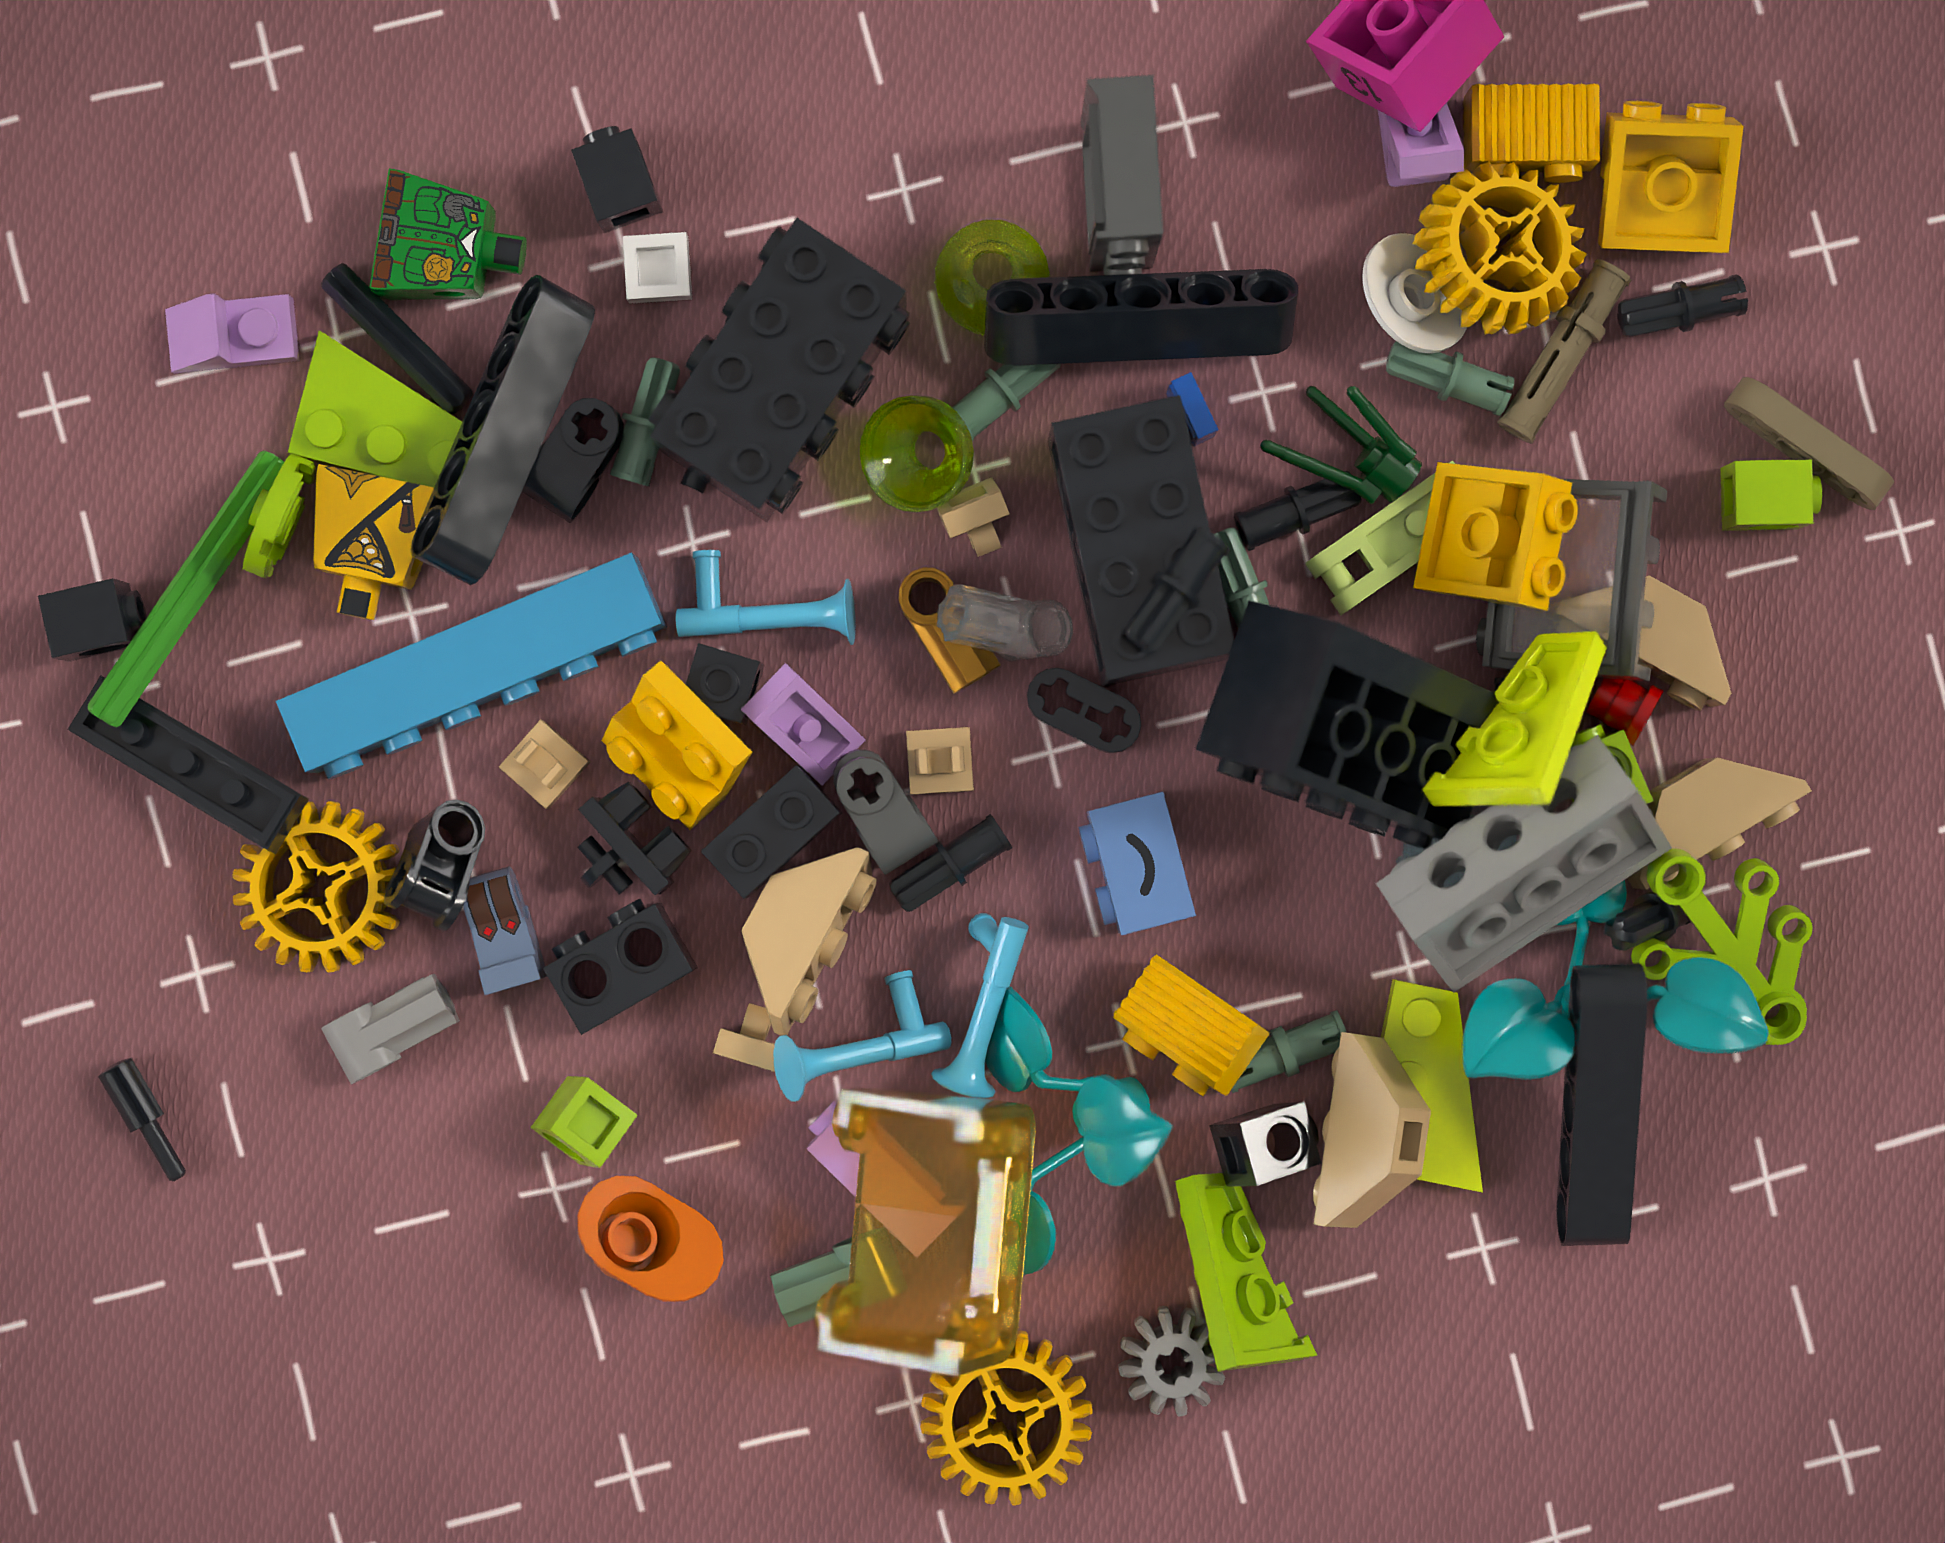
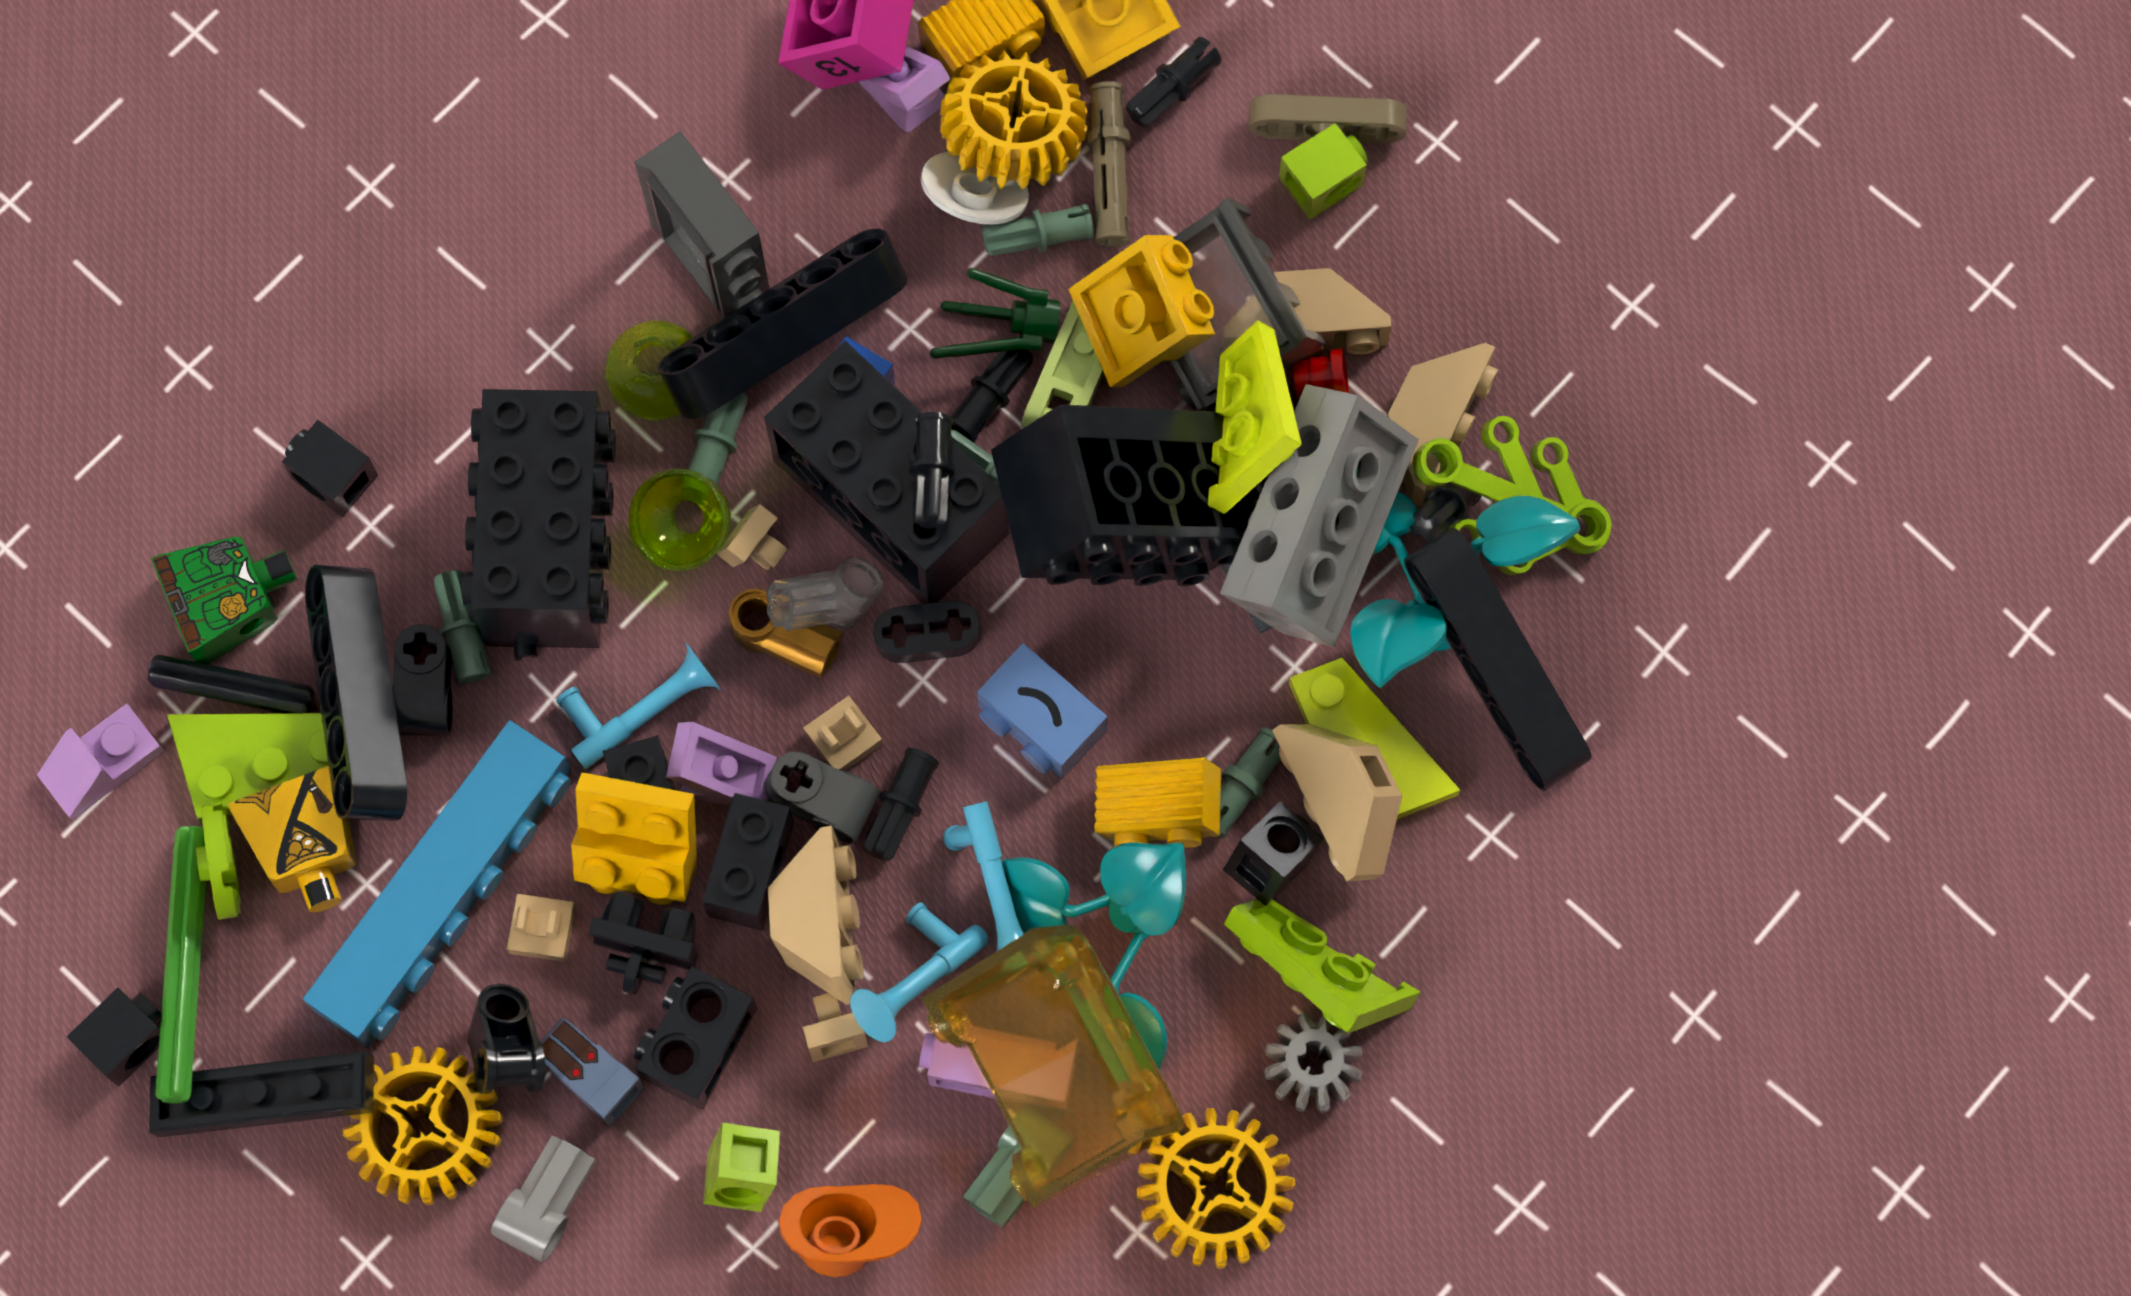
camera: 30 degrees left, 15 degrees down
white plate [623,232,692,303] -> none

